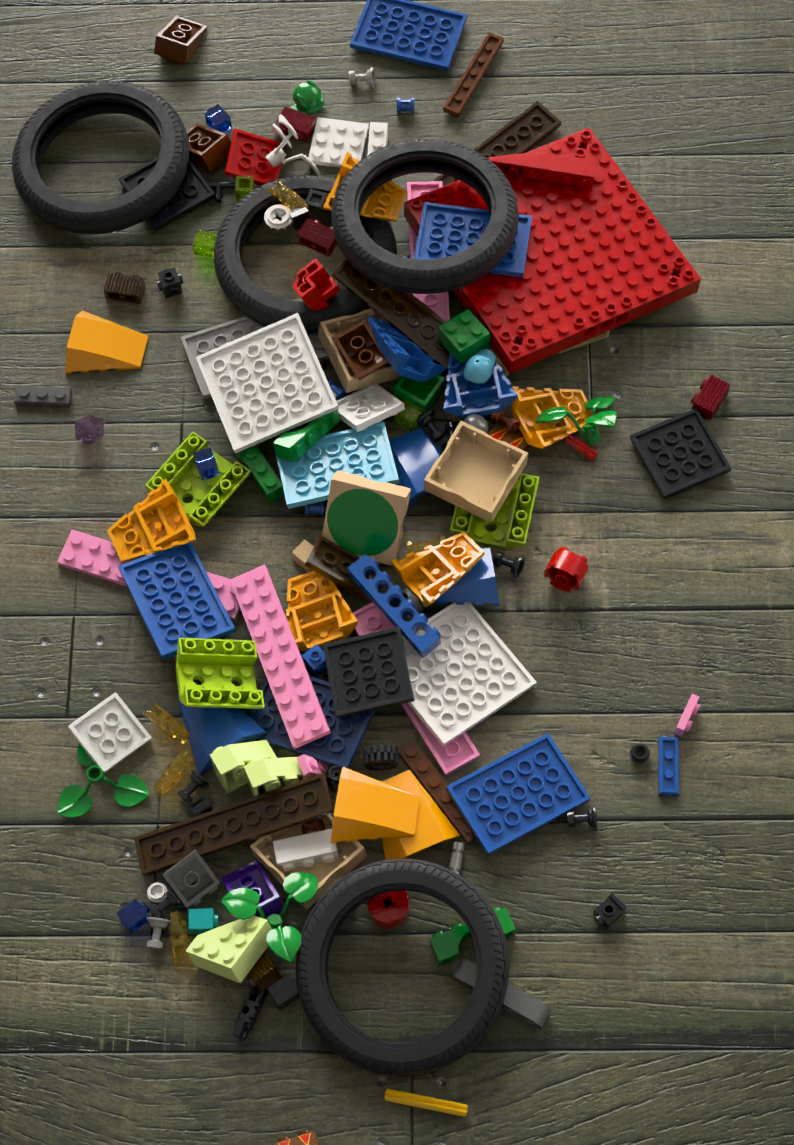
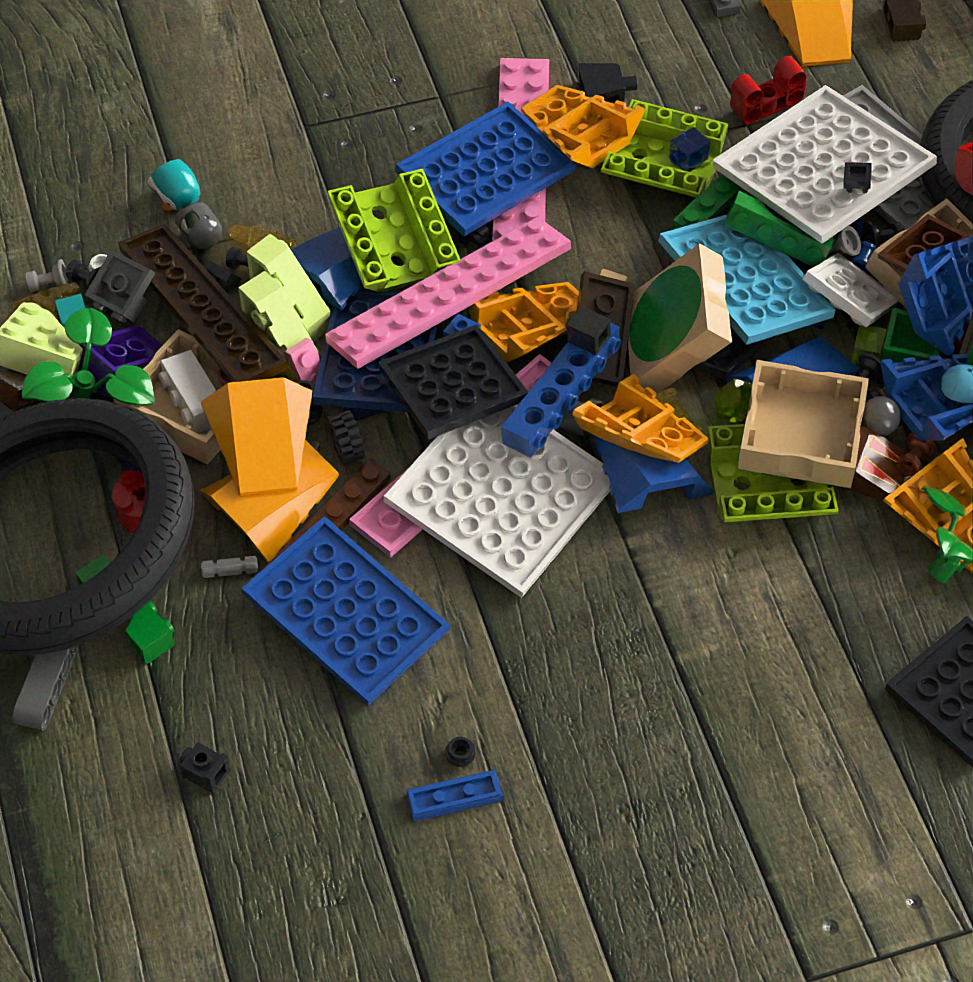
camera: 70 degrees right, 10 degrees down
green plant [57,743,149,818] -> none
white plate [68,692,152,774] -> none
clear purple brick [75,414,104,444] -> none
clear blue brick [116,898,150,934] -> none
clear yellow hinge [143,703,190,744] -> none
black brick [156,267,184,298] -> none
black piece [493,551,525,578] -> none
red brick [544,547,588,592] -> none
red axle [565,434,598,461] -> none
black piece [567,805,597,830] -> none
bright pink plate [675,694,700,737] -> none
none -> teal piece [147,159,201,211]
none -> dark grey helmet [175,203,222,250]
none -> pearl dark grey brick [566,306,611,355]
none -> black torso [578,63,638,103]
none -> clear neon green brick [714,379,752,424]
none -> red beam [730,56,807,125]
none -> black tile [843,162,872,193]

